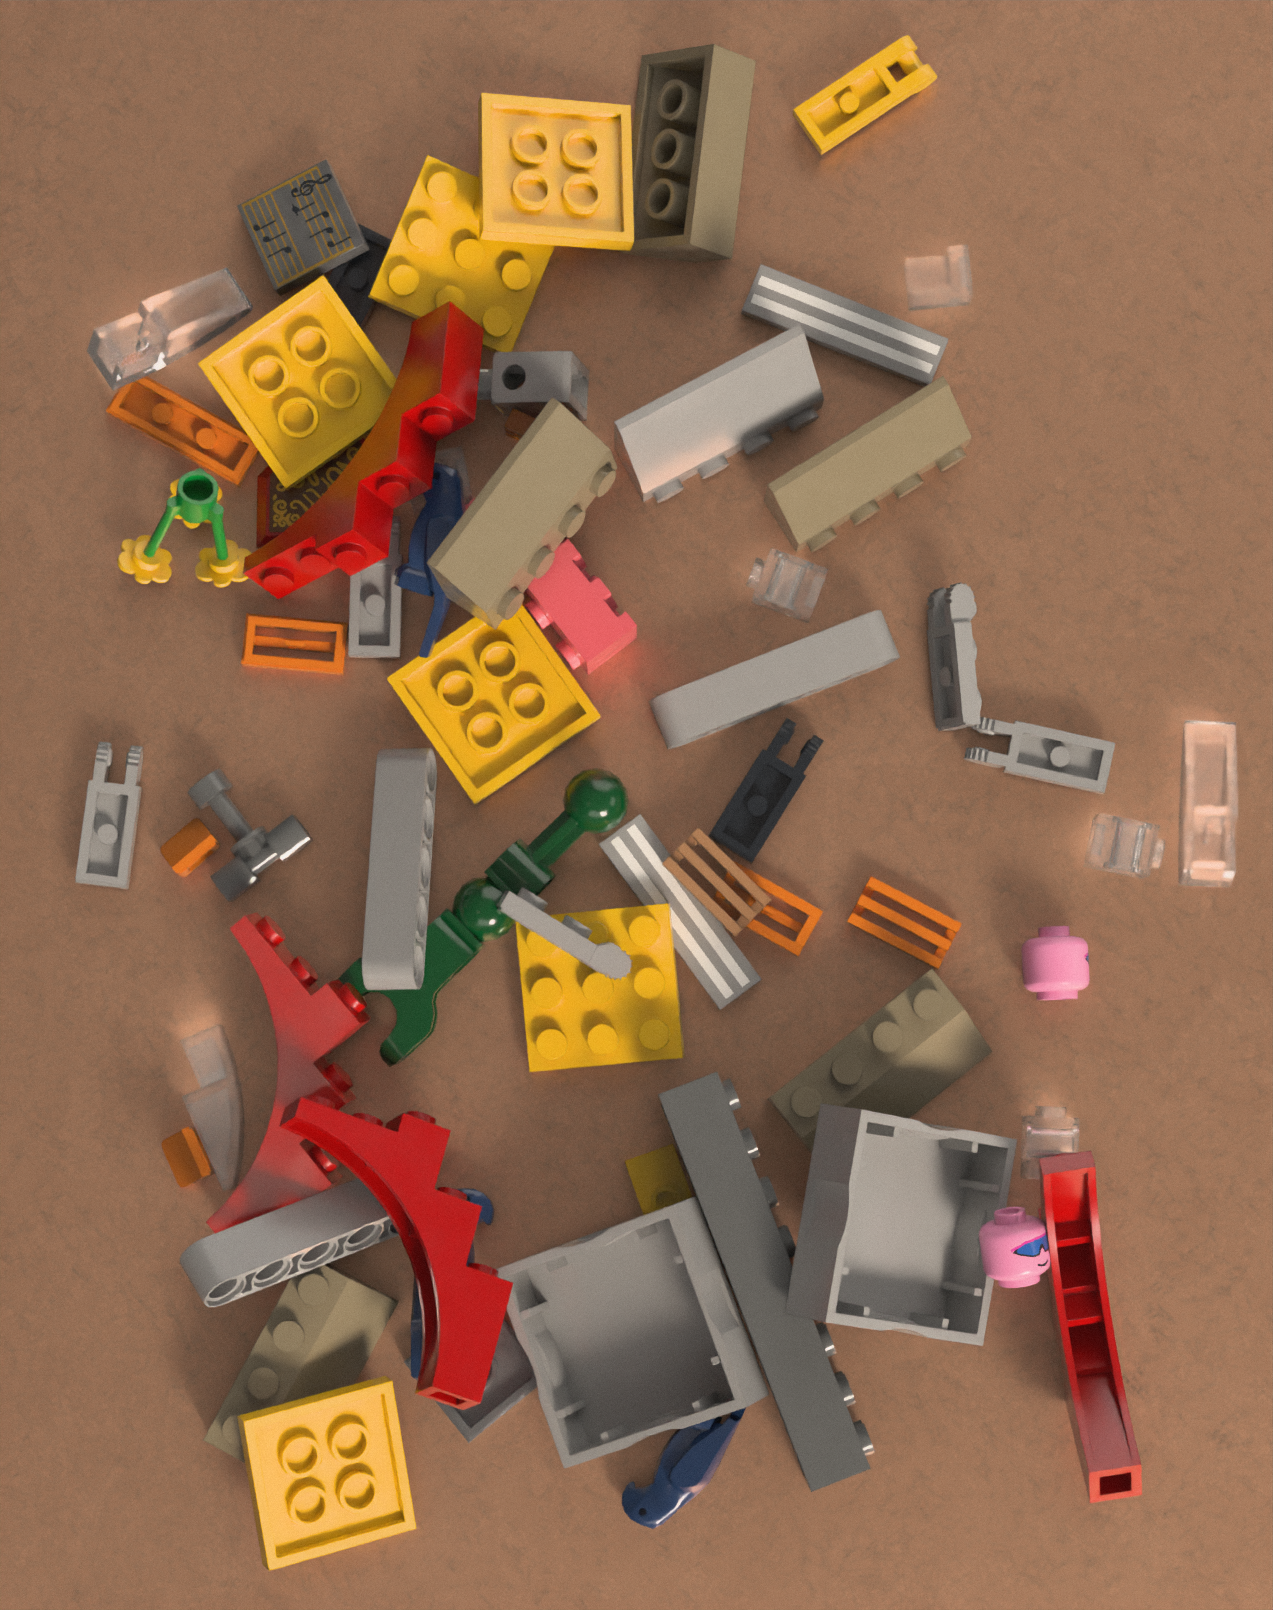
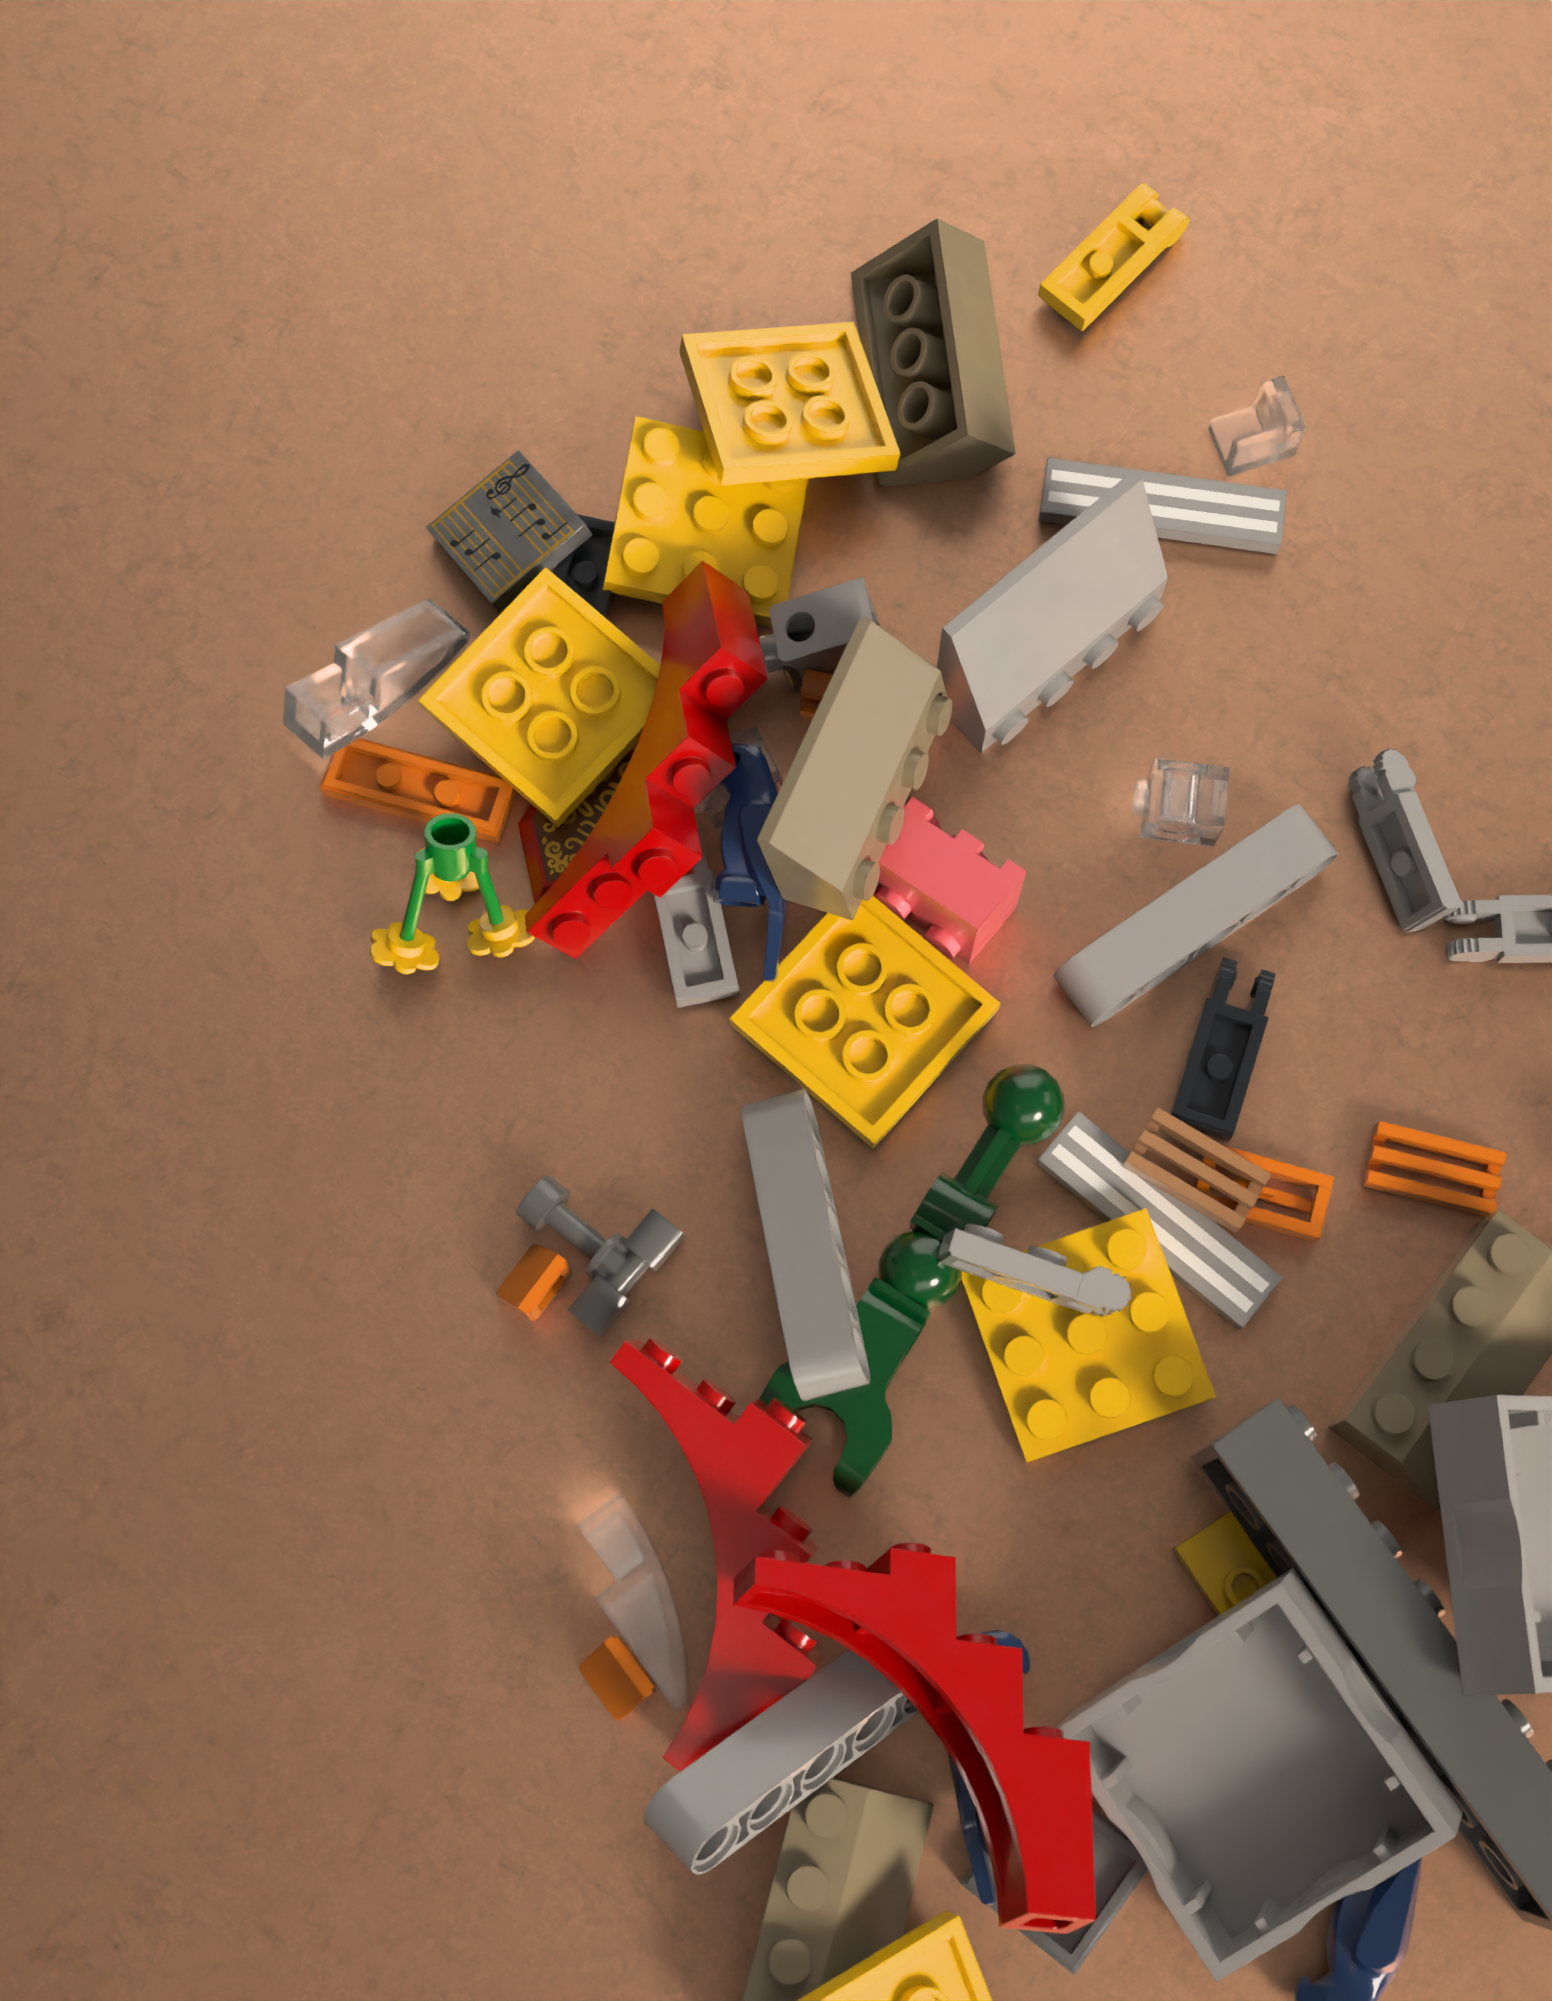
camera: 10 degrees left, 10 degrees down
light grey hinge [75,742,144,889] -> none
orange tile [241,613,349,675] -> none
dark tan slope [764,376,972,552] -> none

